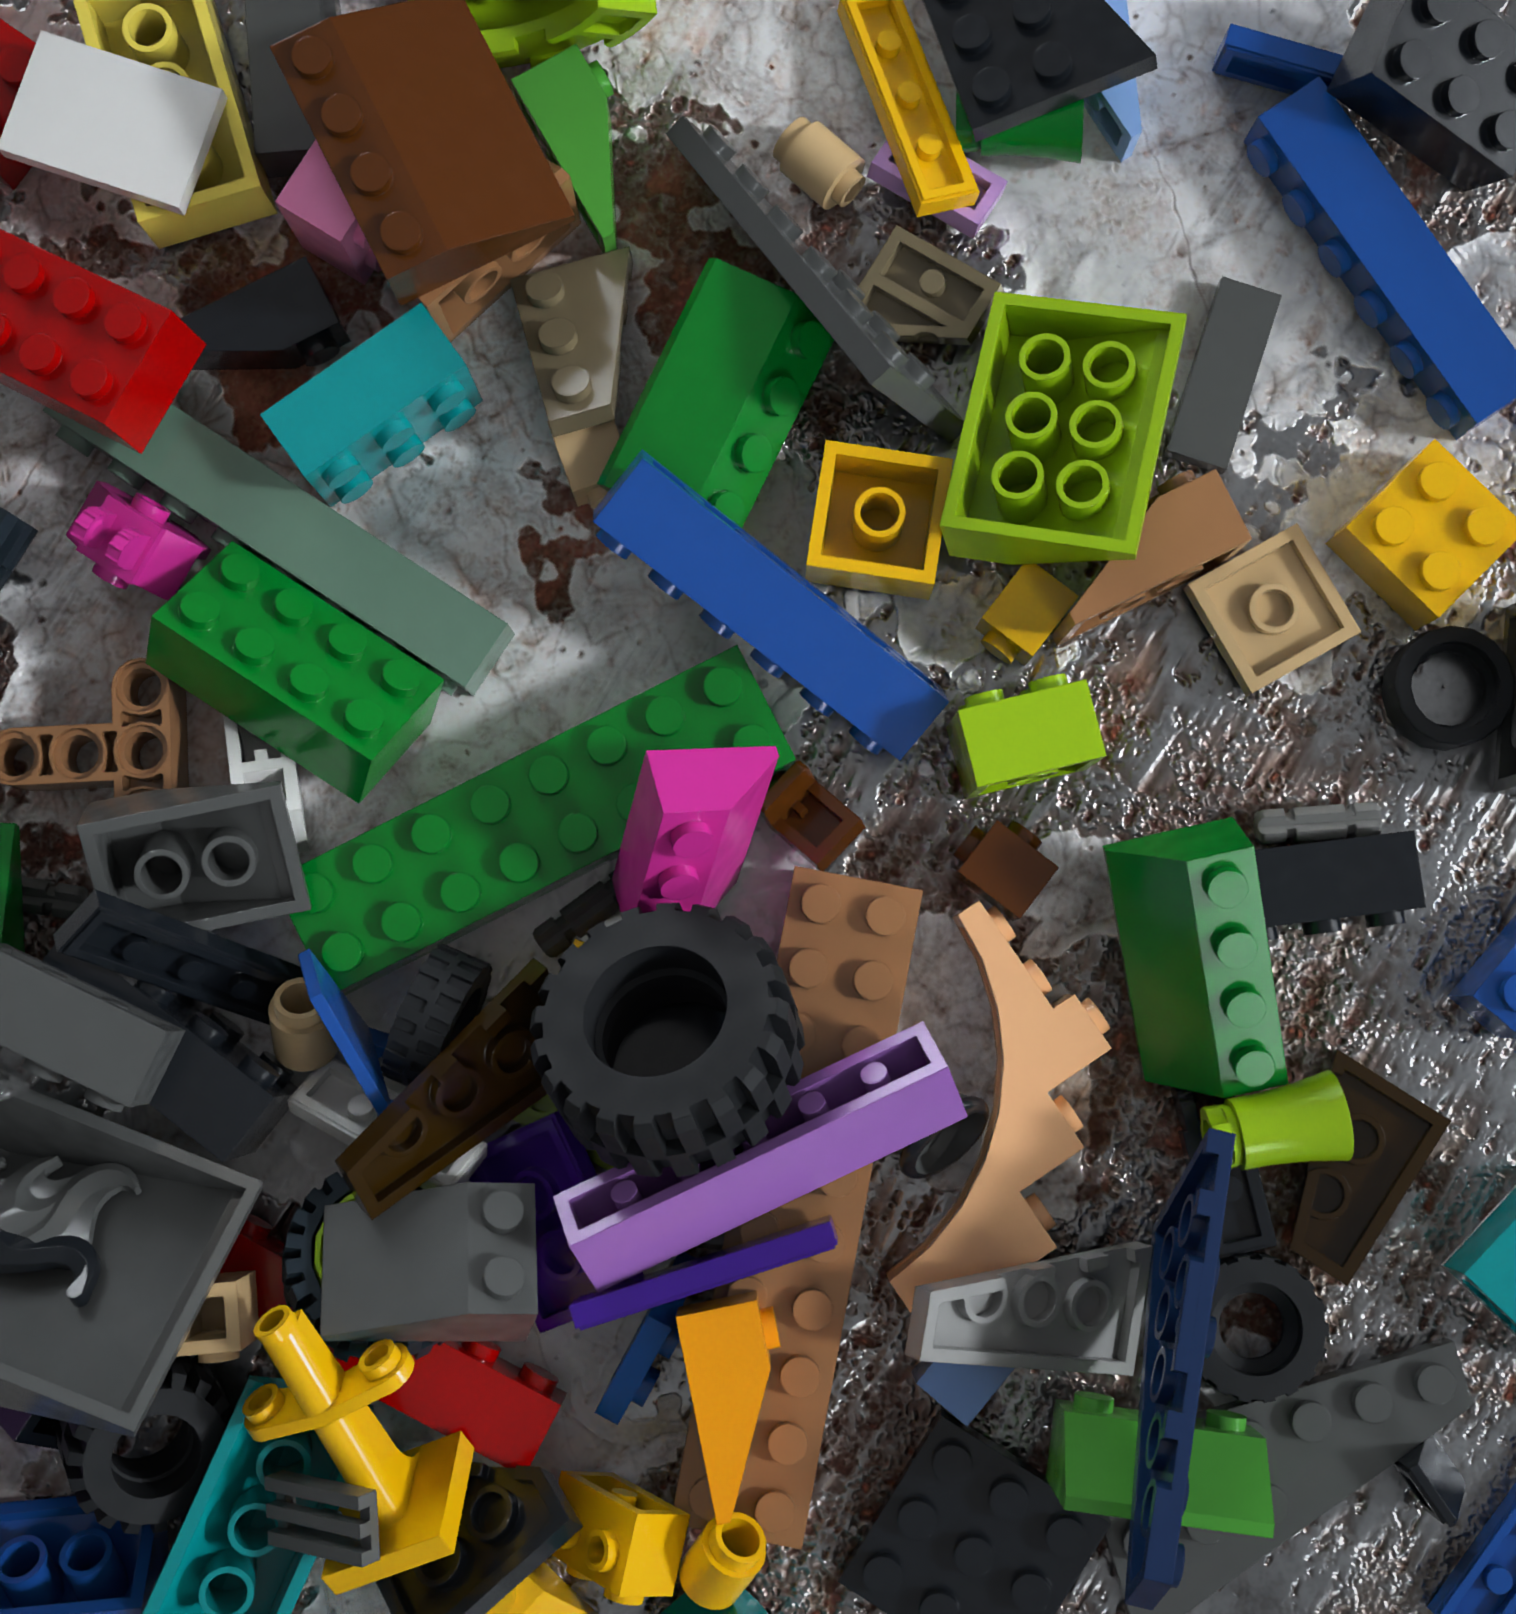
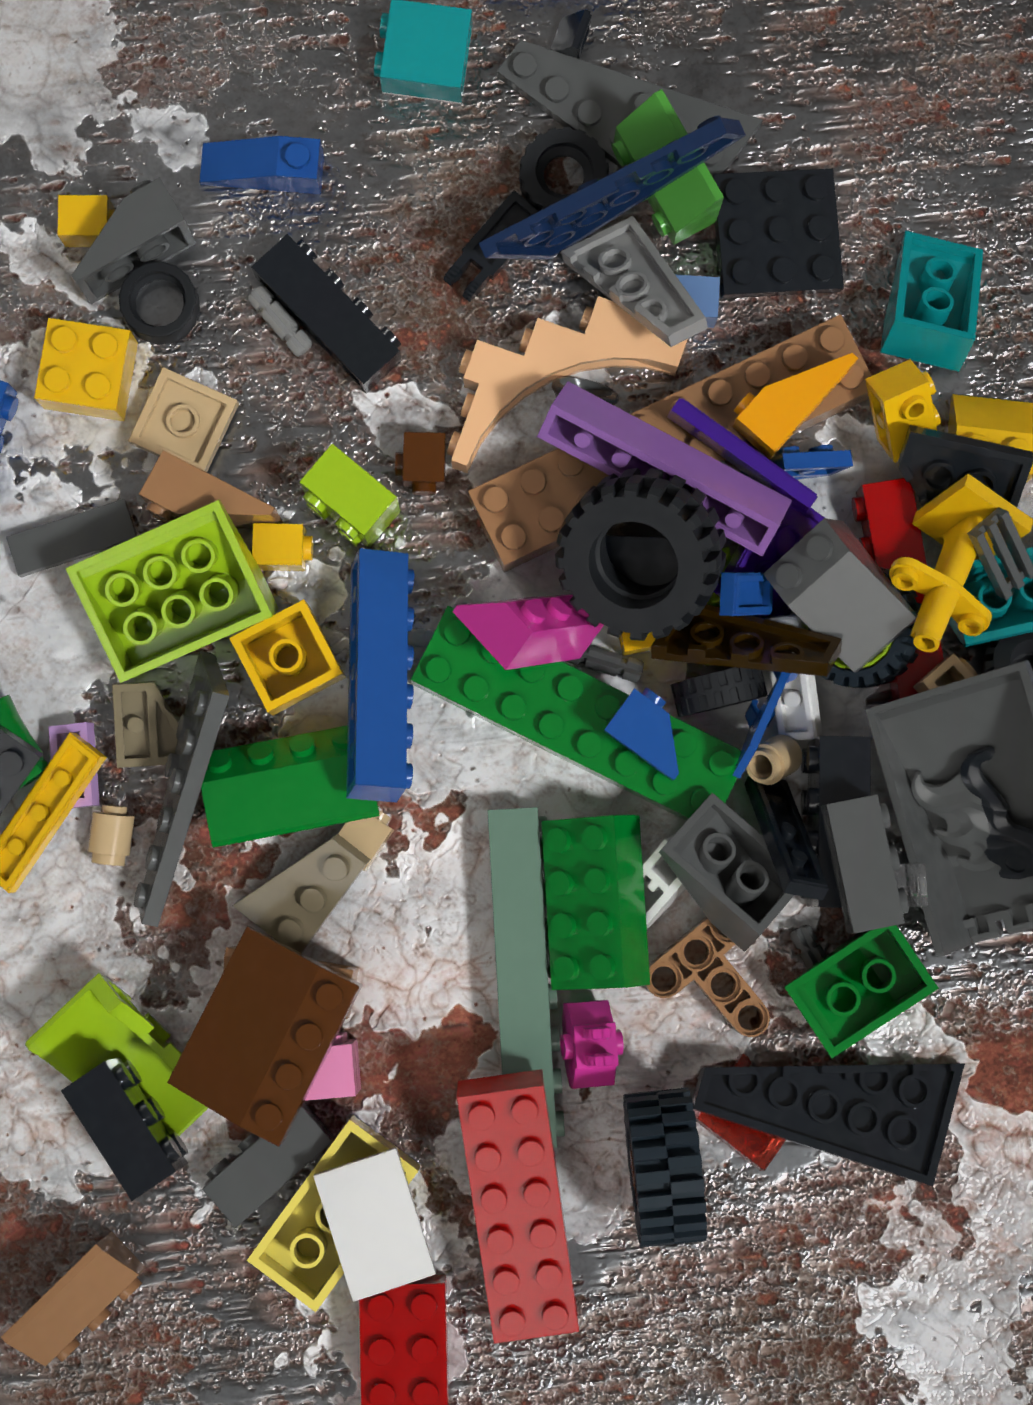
camera: 130 degrees left, 0 degrees up
black slope [180,256,351,370] -> none
teal brick [260,303,483,507] -> none
bright green slope [511,44,618,253] -> none
yellow brick [679,1512,766,1610] -> none
reddish brown bracket [760,760,866,871] -> none
green slope [1103,817,1289,1098] -> none
lime plant [1200,1069,1354,1171] -> none
dark brown wing [1287,1049,1451,1286] -> none
none -> blue slope [604,688,679,781]
none -> blue tile [719,572,773,616]

